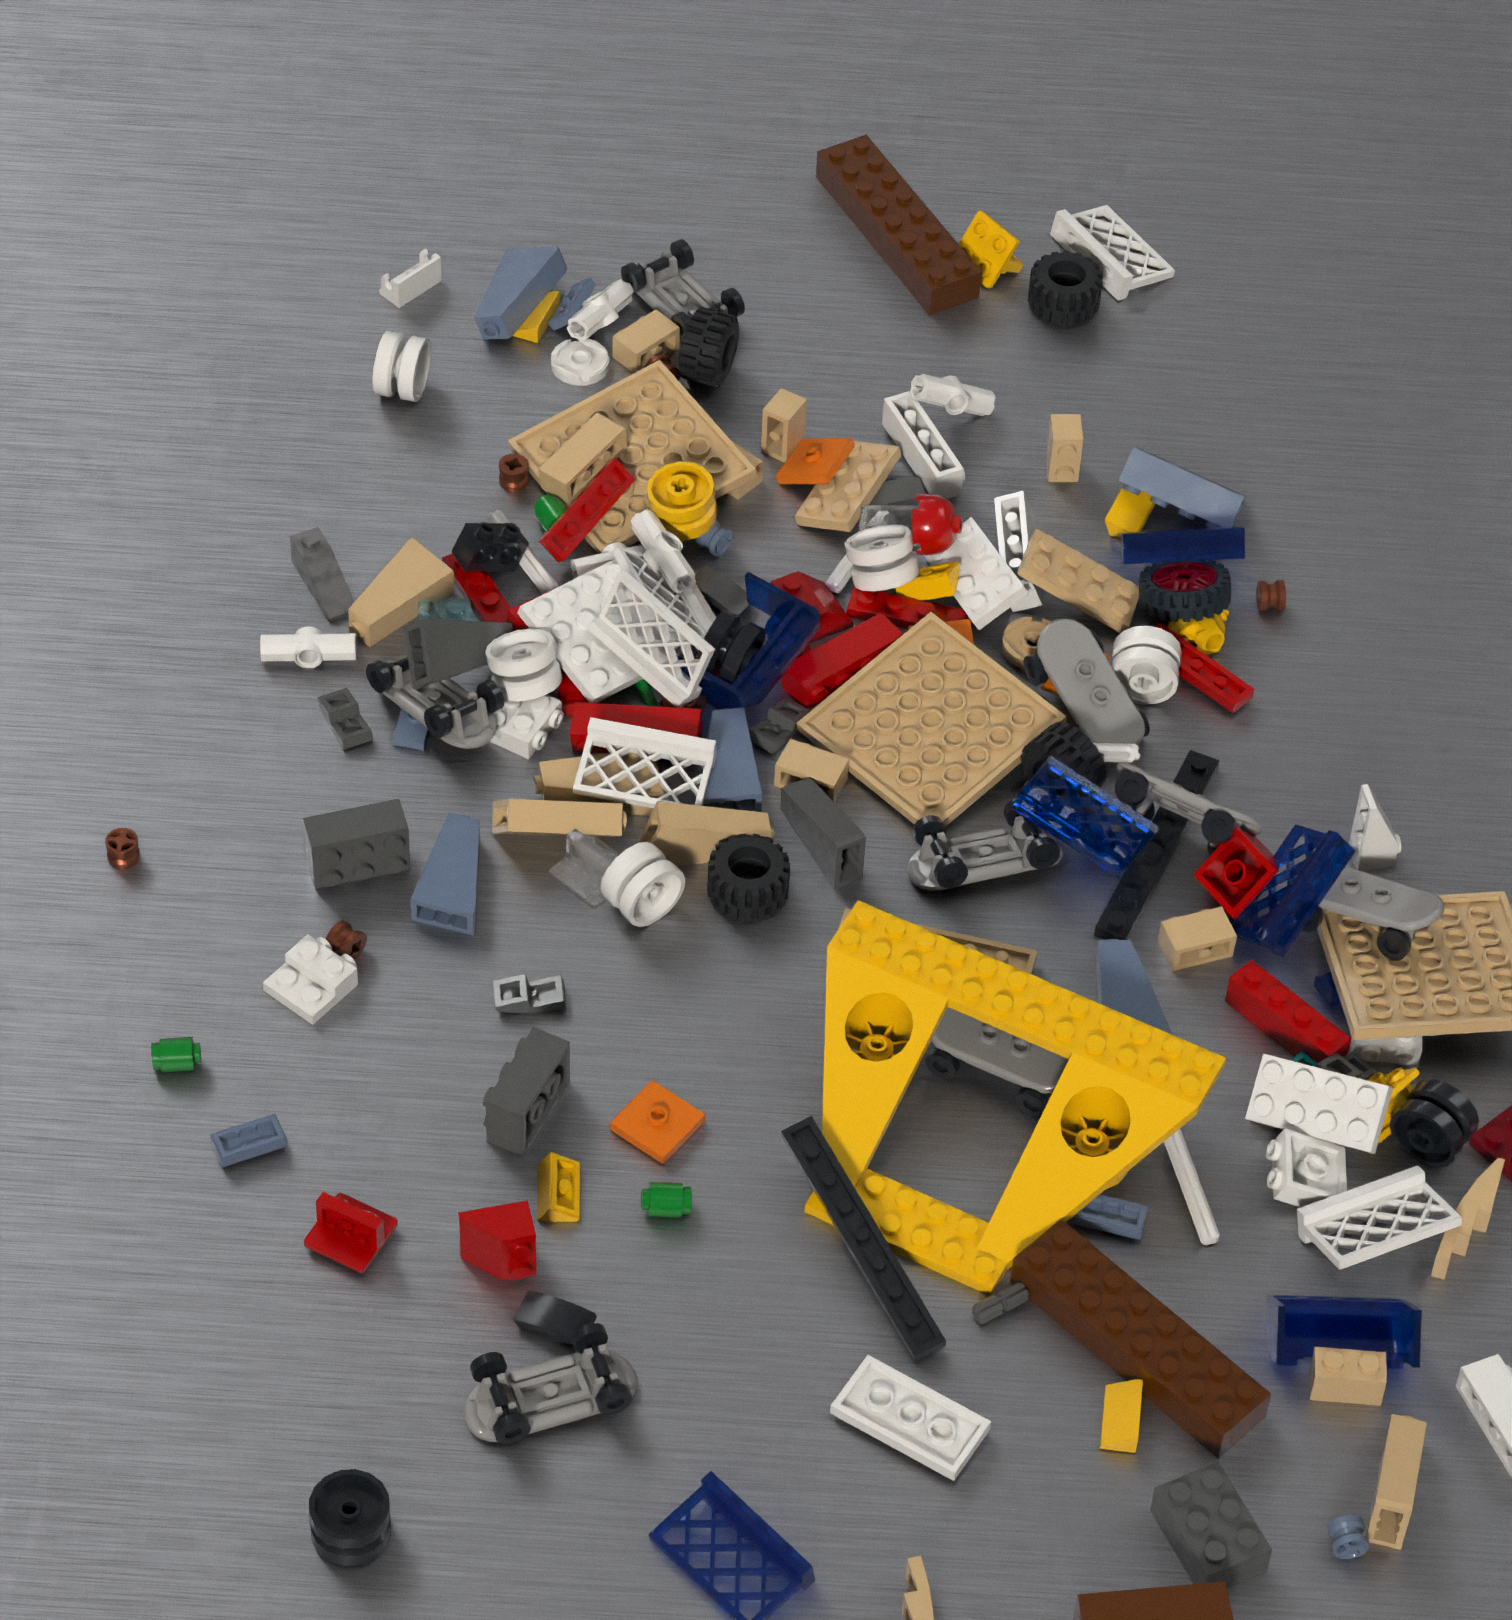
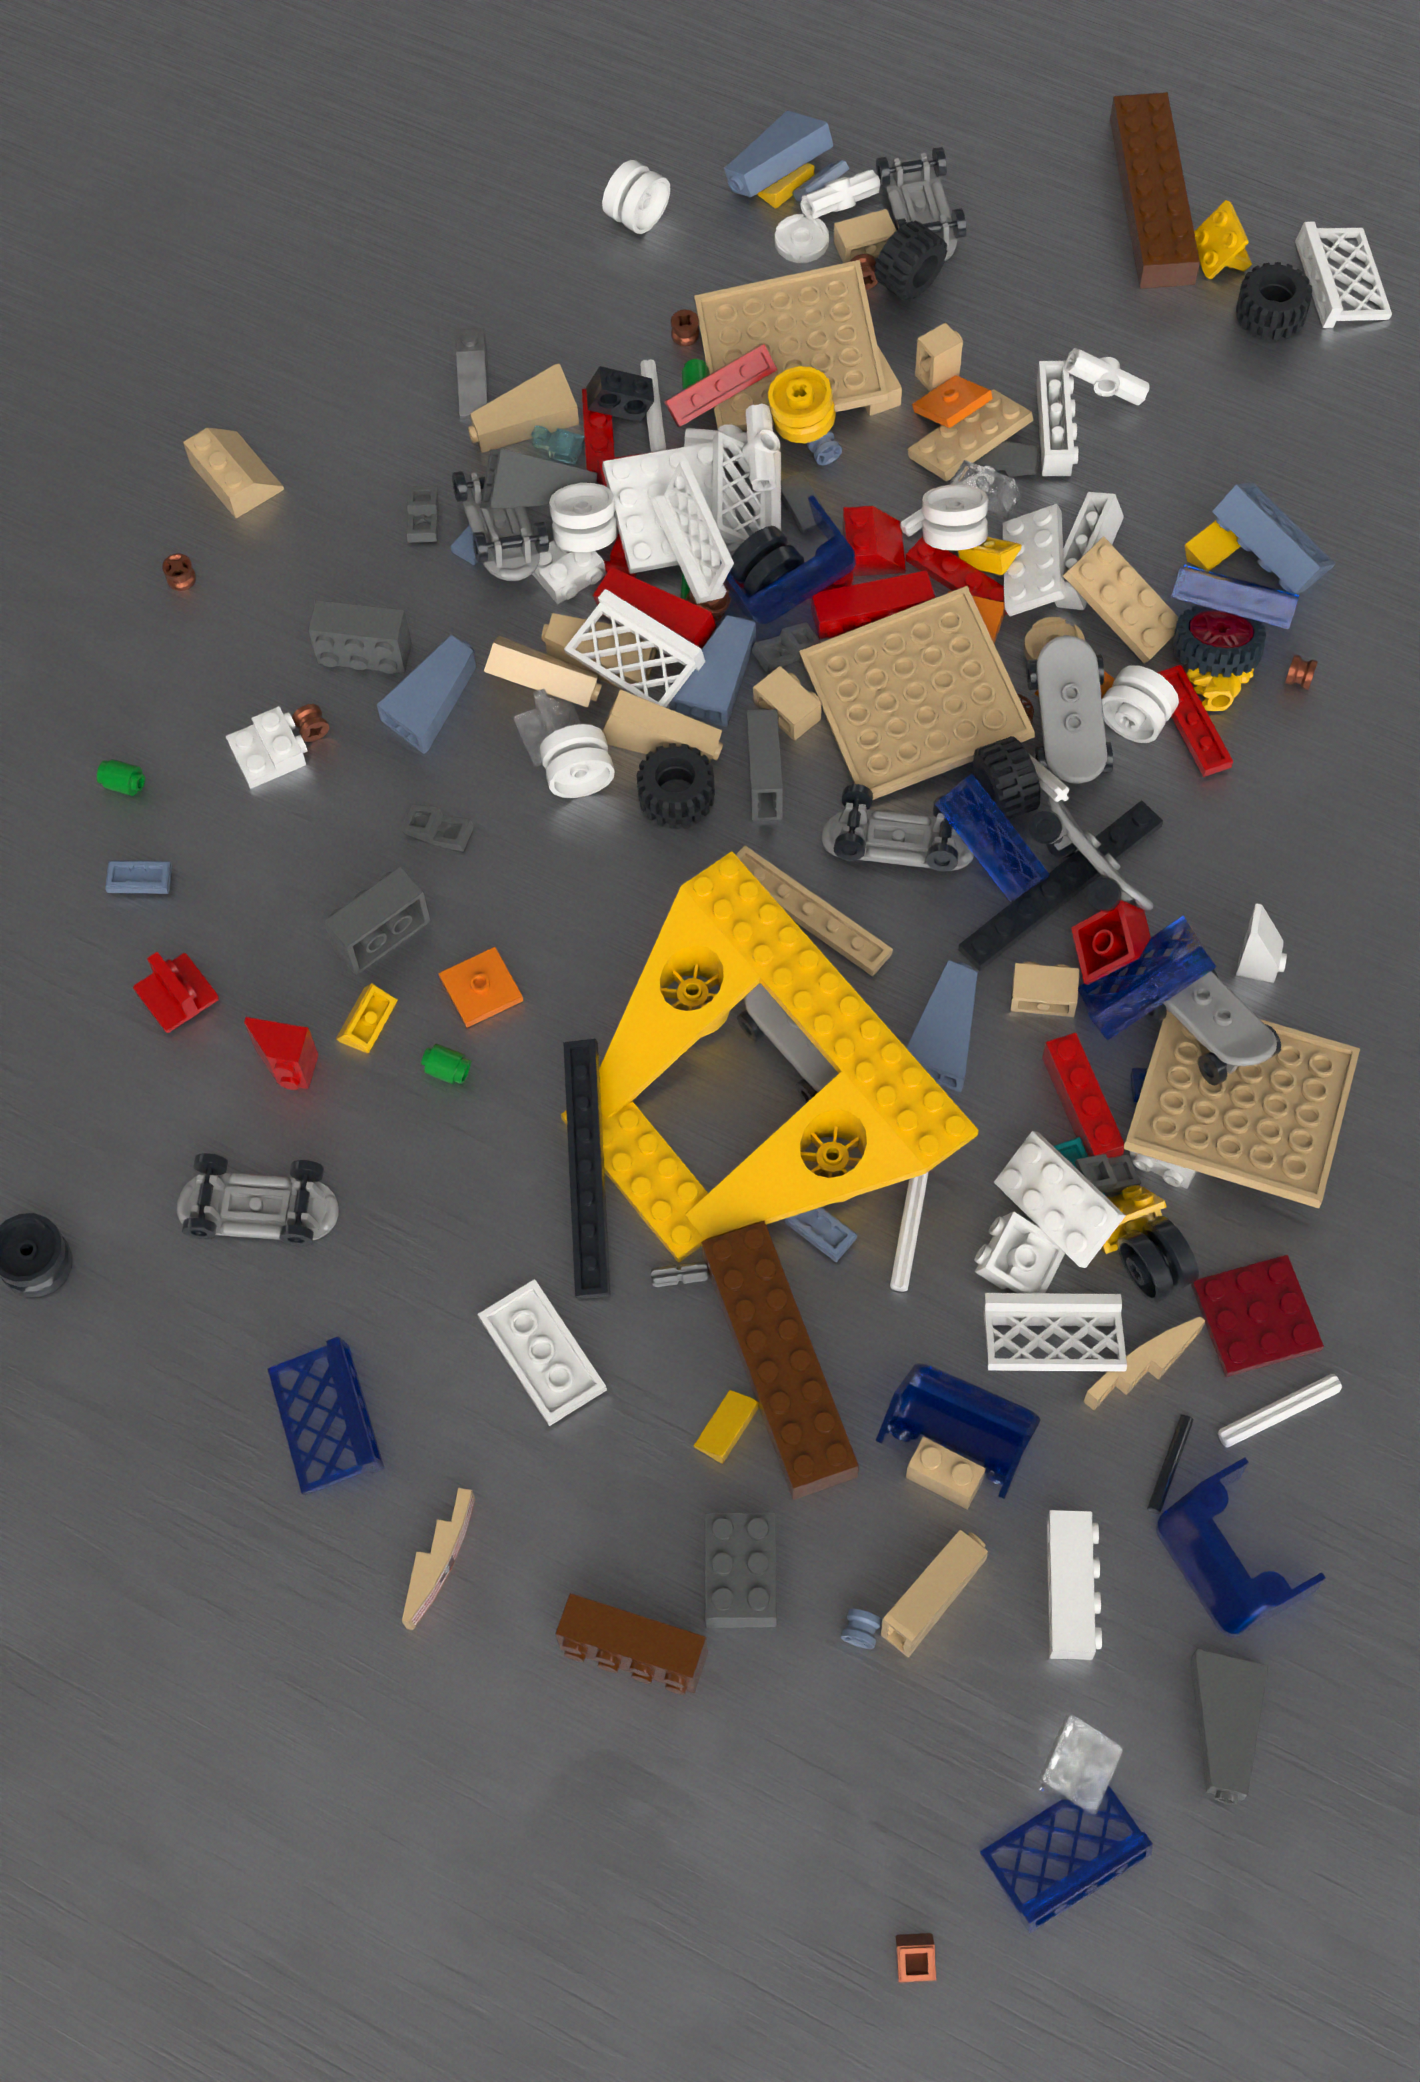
camera: 30 degrees right, 15 degrees up
white piece [260,626,356,669] -> none
white hinge [379,248,442,308] -> none
black slope [513,1290,597,1344] -> none
tan brick [538,413,628,504] -> none
red cylinder [912,494,962,555] -> none
tan brick [1046,414,1083,482] -> none
none -> tan slope [183,427,284,519]

